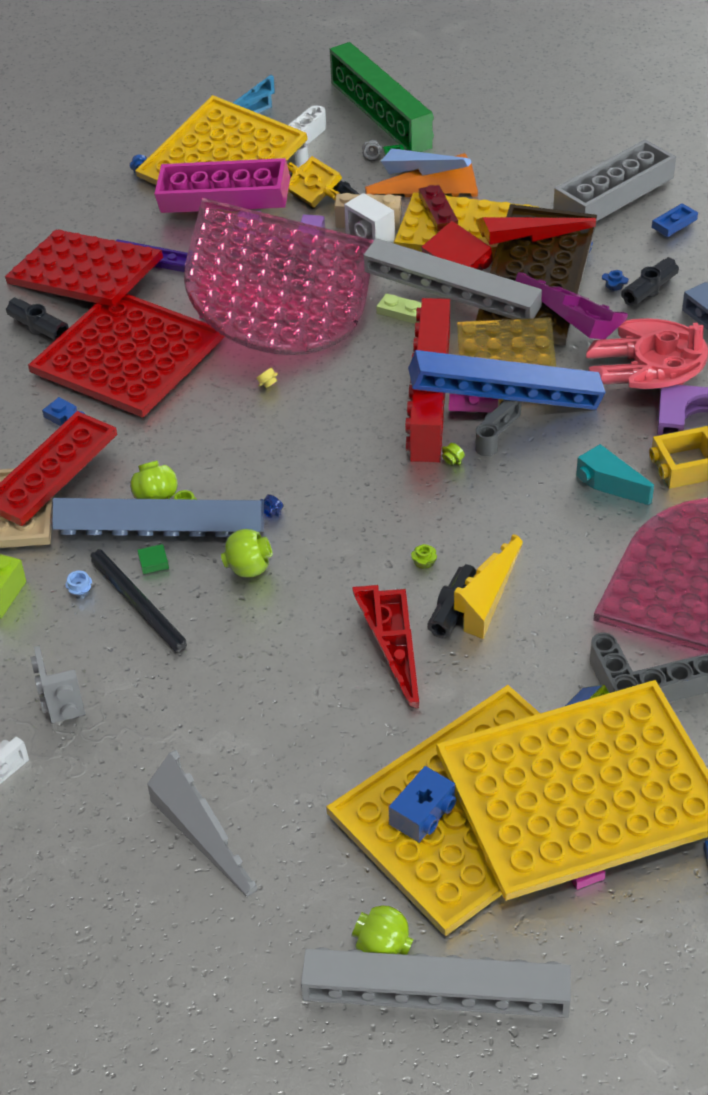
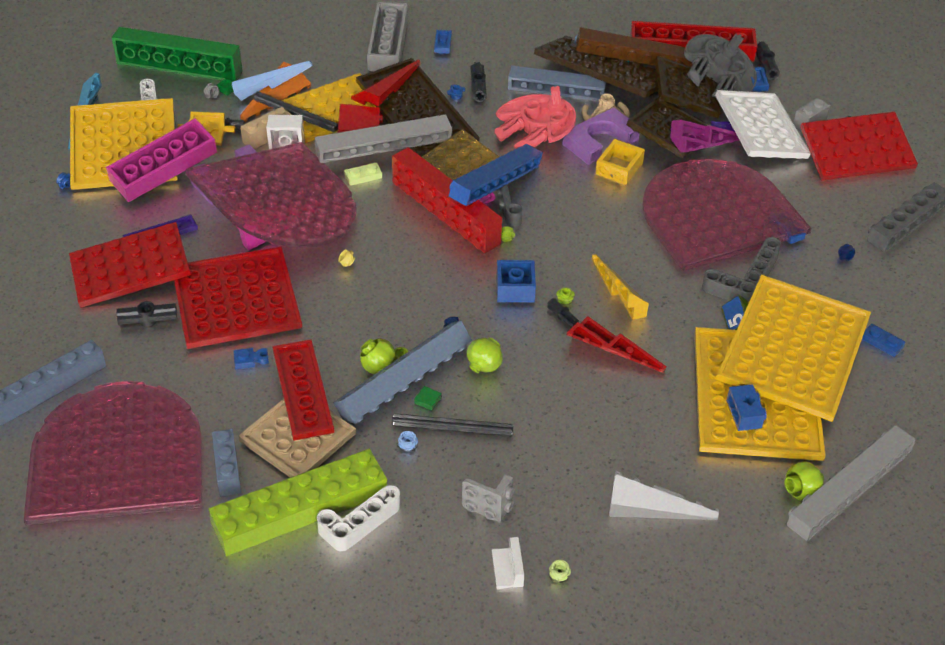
camera: 50 degrees left, 0 degrees up
dark red plate [419,185,458,231] -> none
black piece [427,564,477,639] -> none
magenta wedge [515,272,628,339] -> none
teal slope [576,444,654,505] -> none
none -> black axle [254,92,338,133]
none -> blue brick [497,260,536,302]
none -> black axle [547,298,579,327]
none -> yellowish green plate [549,560,571,581]

